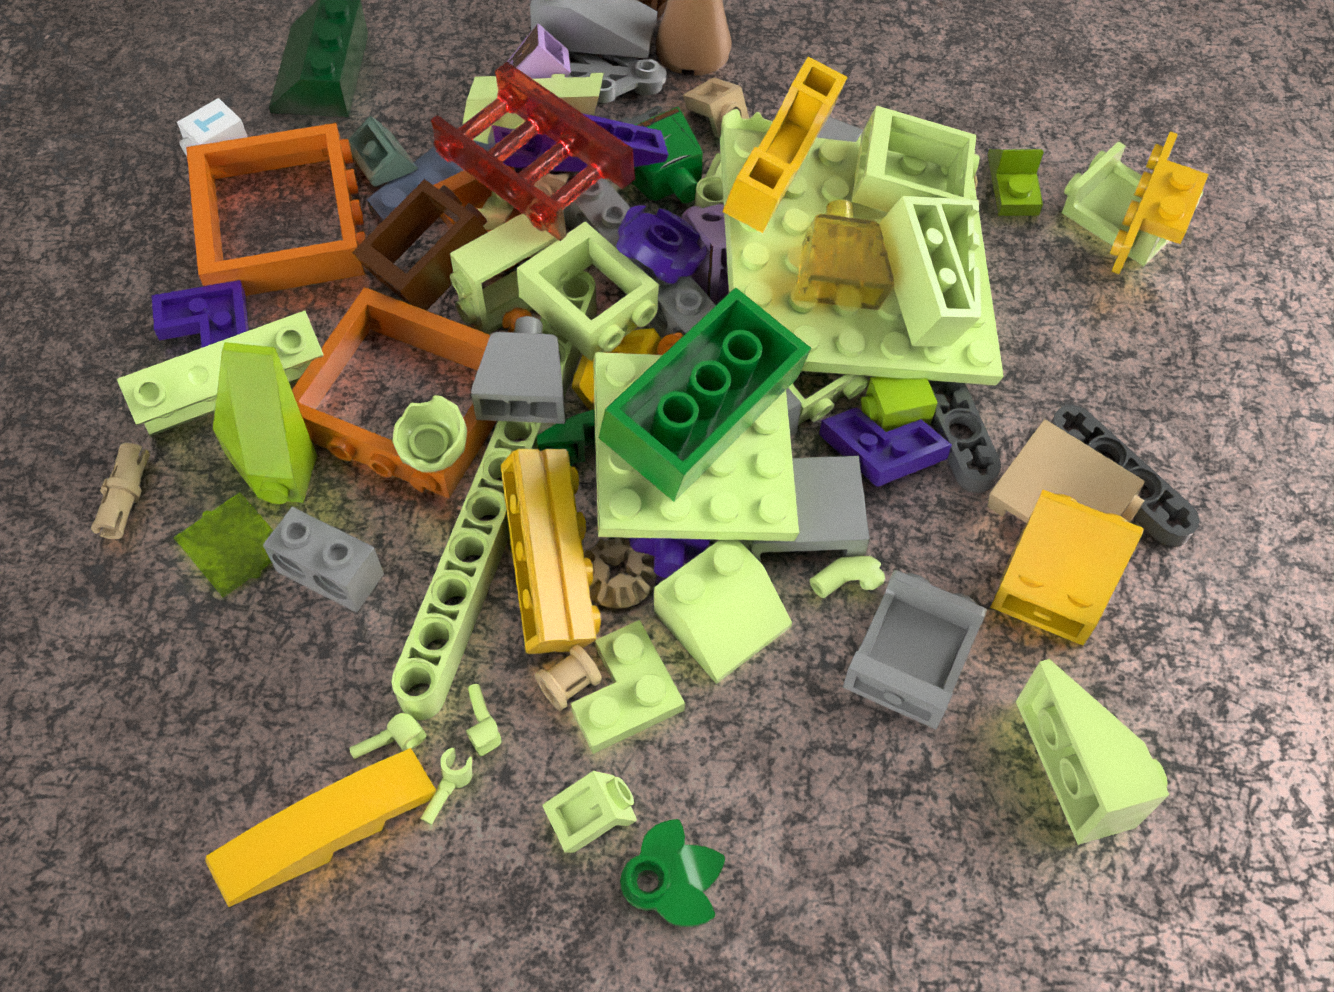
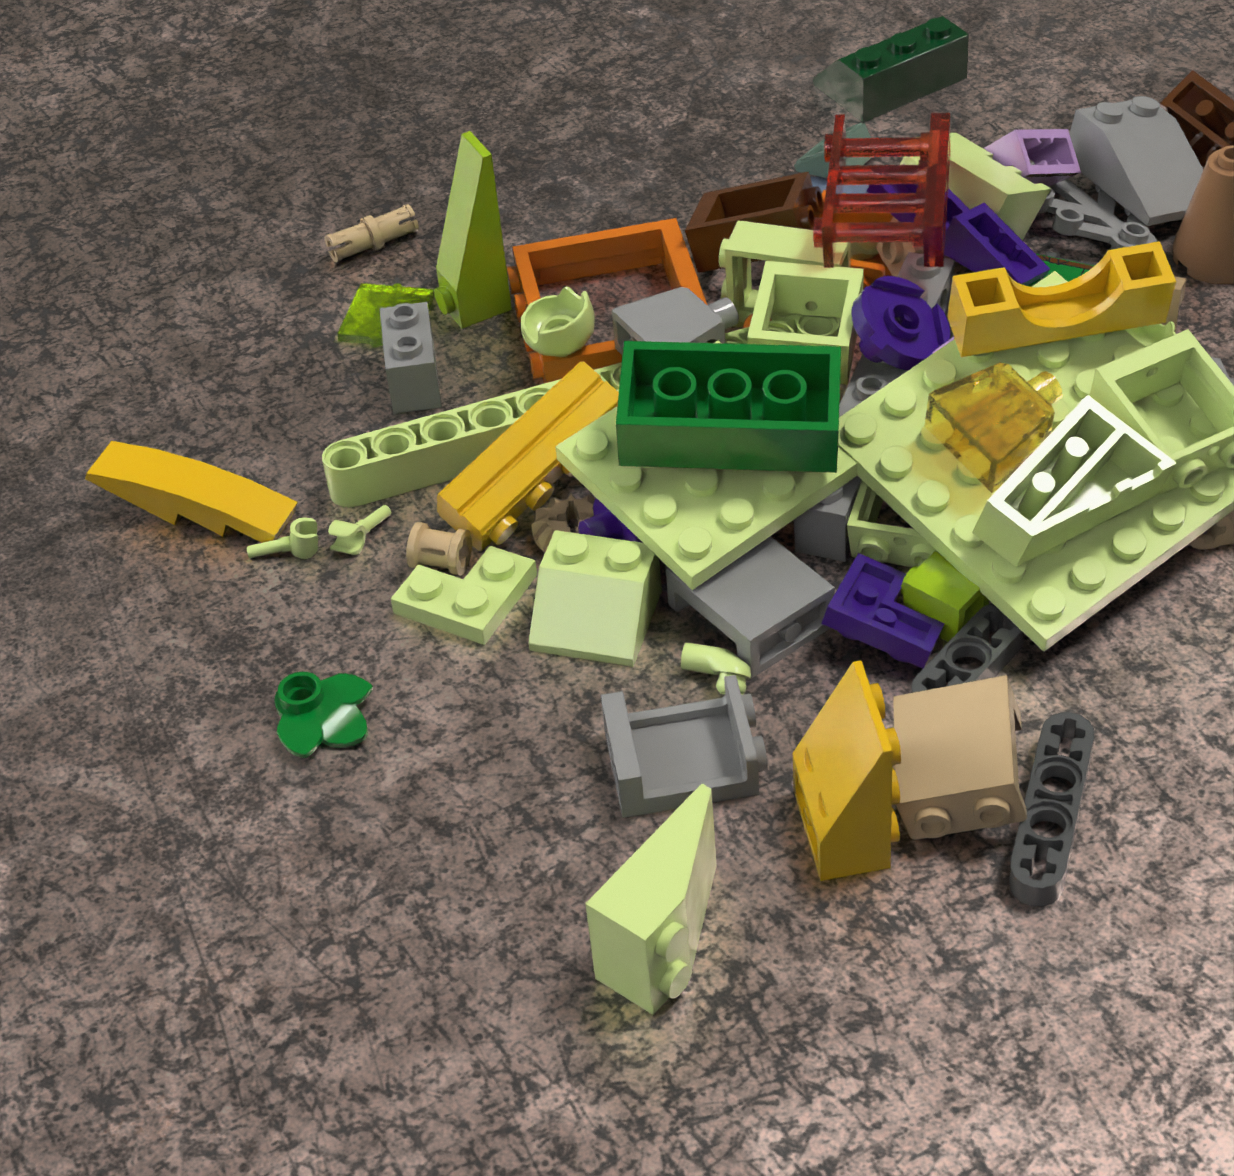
camera: 60 degrees right, 15 degrees down
yellowish green fence [117,310,324,436] -> none
dark purple plate [152,280,249,348] -> none
white brick [177,98,247,156] -> none
orange window [186,123,366,296] -> none
yellowish green hand [349,713,426,759] -> none
yellowish green bracket [542,771,637,853] -> none

